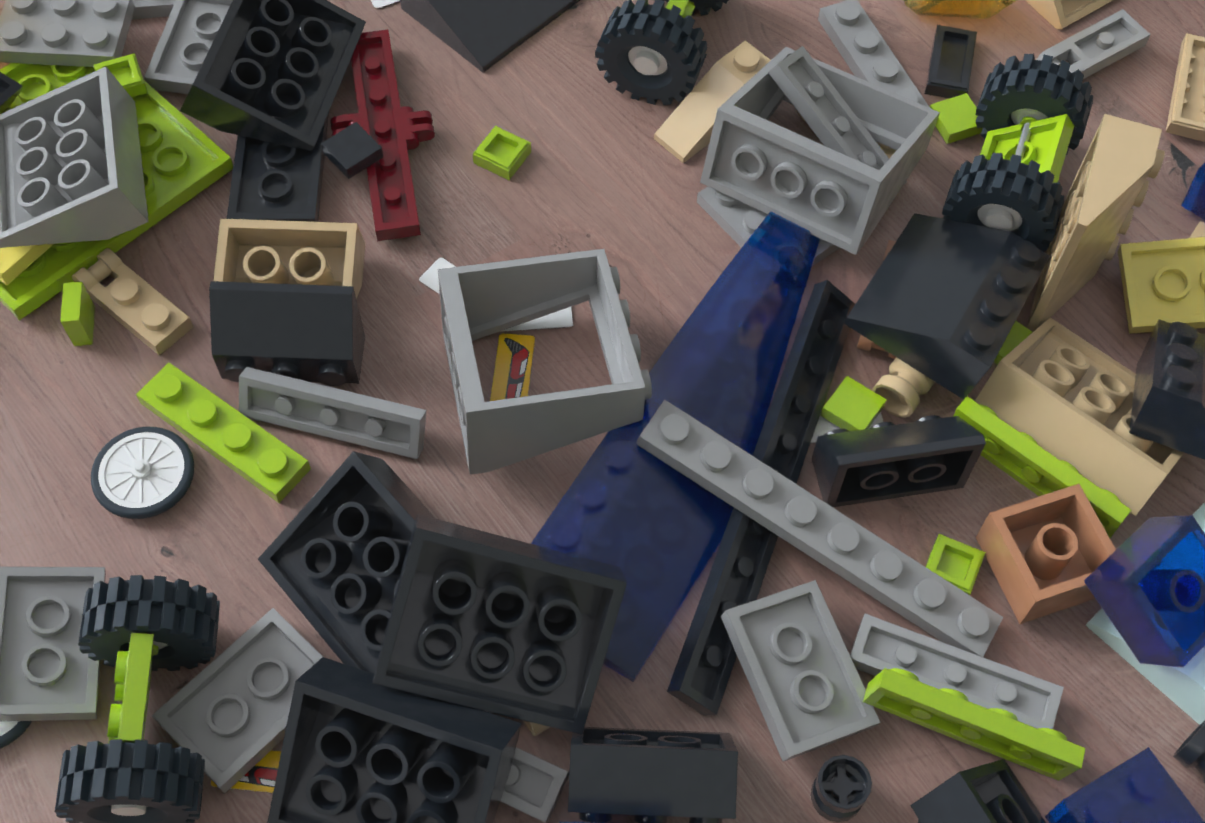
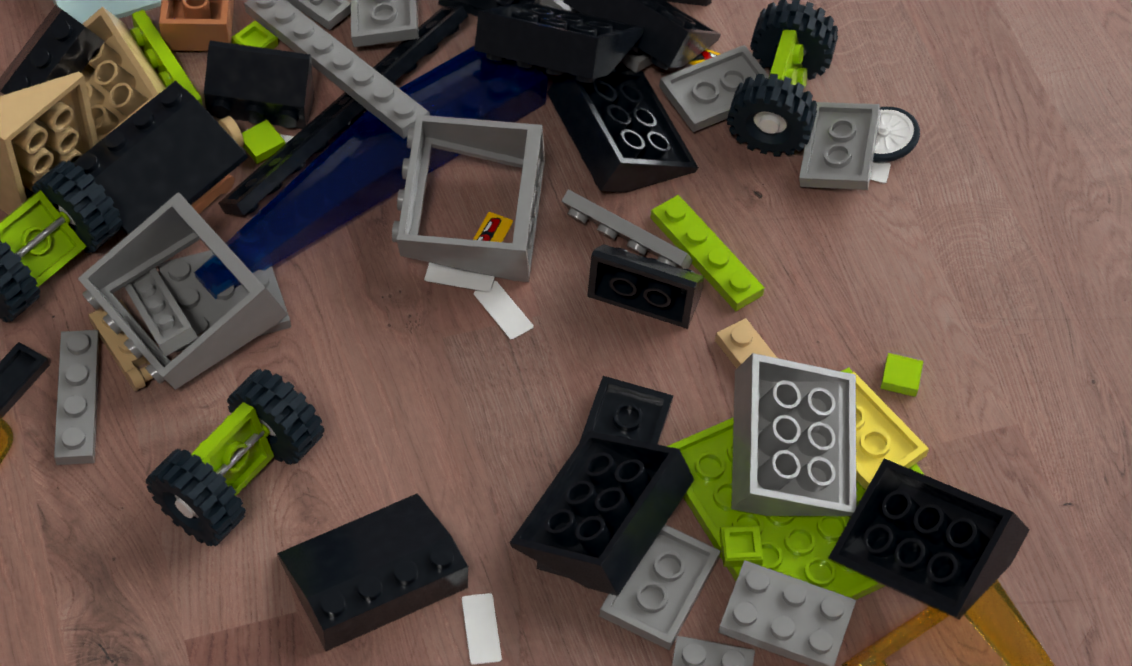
camera: 165 degrees left, 5 degrees down
lime tile [60,282,95,346] -> none
white wheel [91,426,194,519] -> none
tan slope [213,219,365,299] -> none
black tile [321,122,383,179] -> none
dark red hinge [330,29,435,242] -> none
lime tile [473,126,531,180] -> none
tan slope [654,40,771,163] -> none
lime tile [930,93,983,144] -> none

